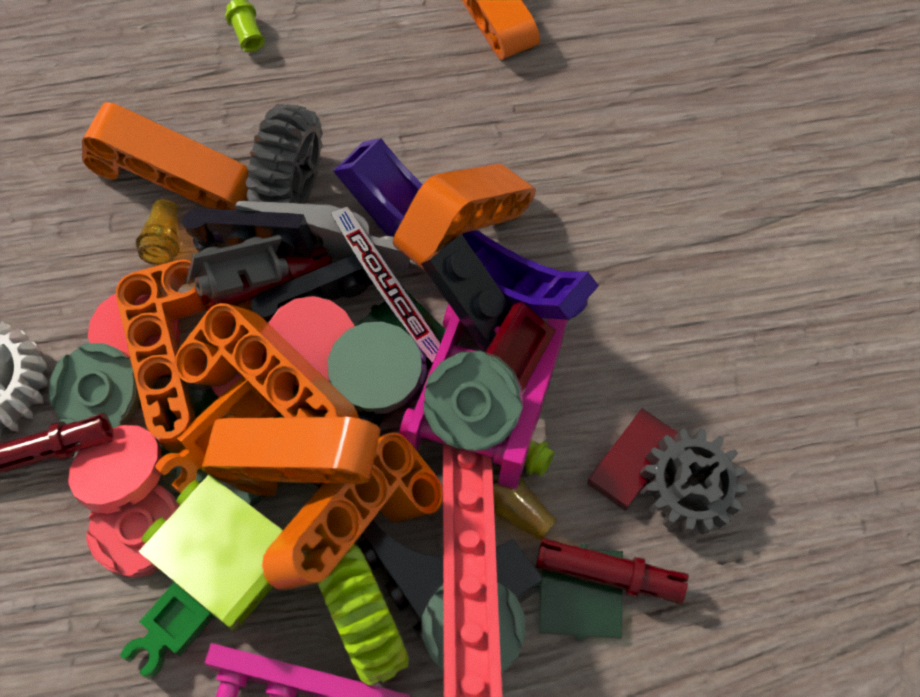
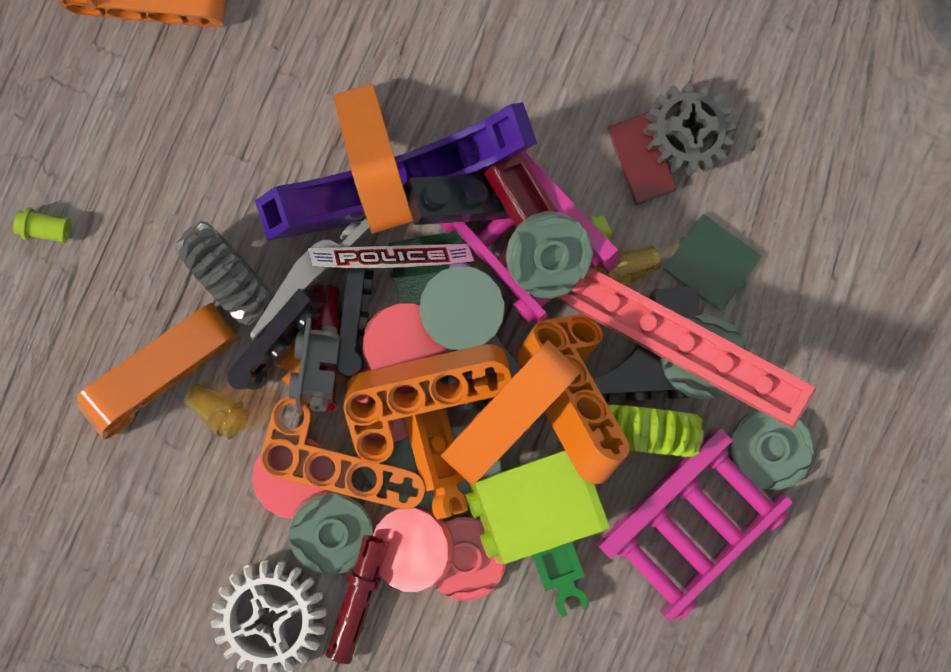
camera: 55 degrees left, 20 degrees up
dark red pin [535,537,689,605] -> none

